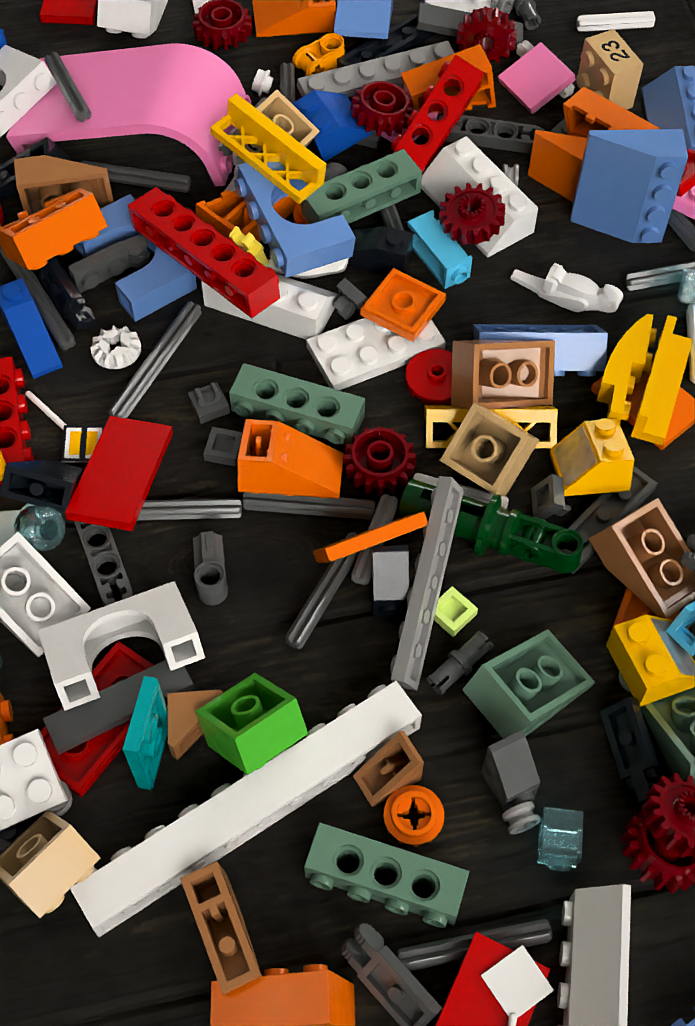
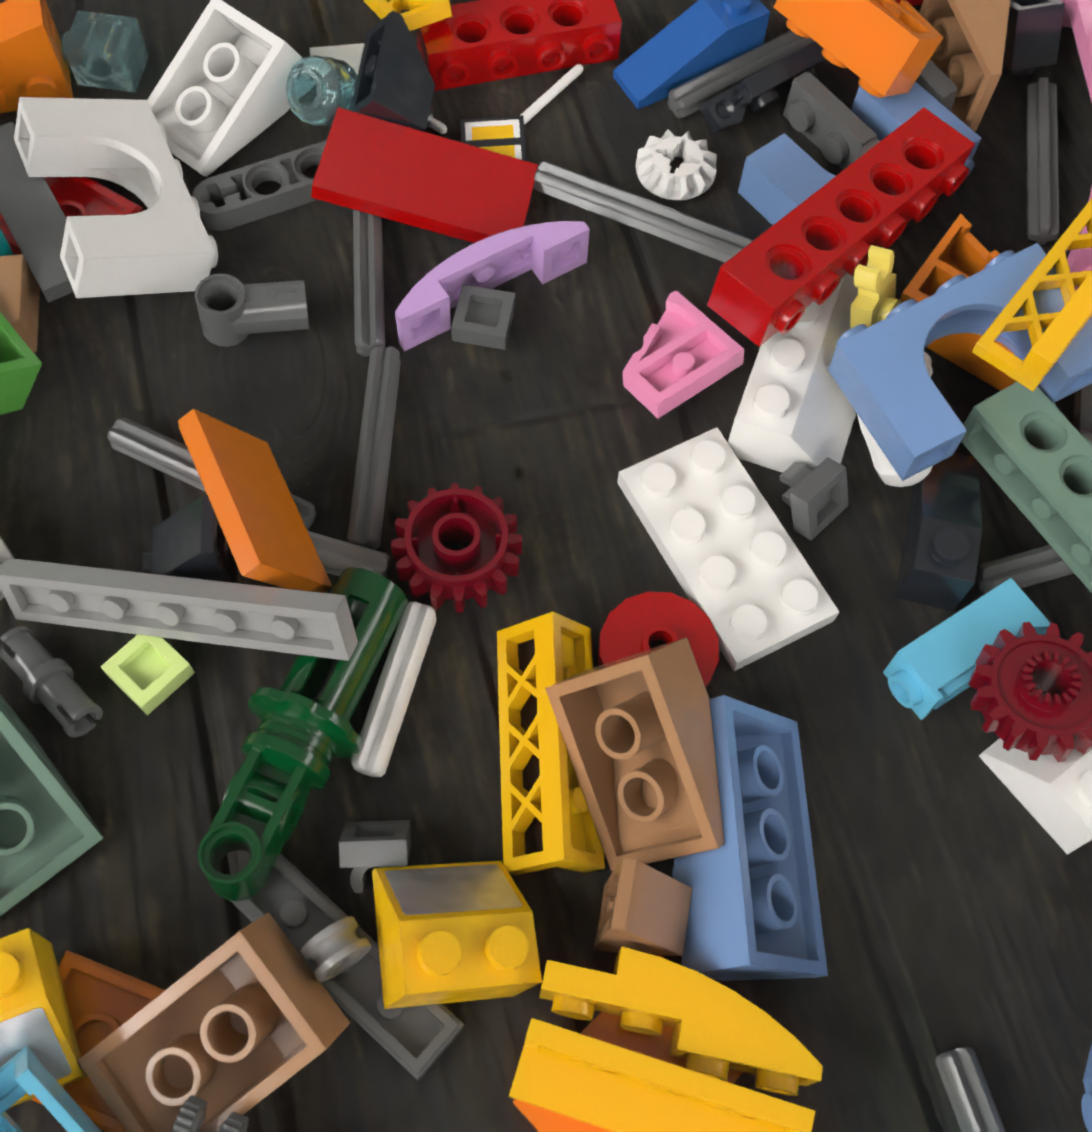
camera: 85 degrees right, 5 degrees up
dark grey tile [188,382,230,424] -> none
sand green brick [229,363,365,445] -> none
orange slope [237,419,344,498] -> none
orange tile [360,268,446,342] -> none
tan brick [440,403,539,497] -> none
white animal [510,263,623,313] -> none
none -> light grey bush [300,916,372,982]
none -> lavender slope [395,221,590,352]
none -> medium nougat slope [593,857,692,956]
none -> bright pink wing [623,290,744,419]

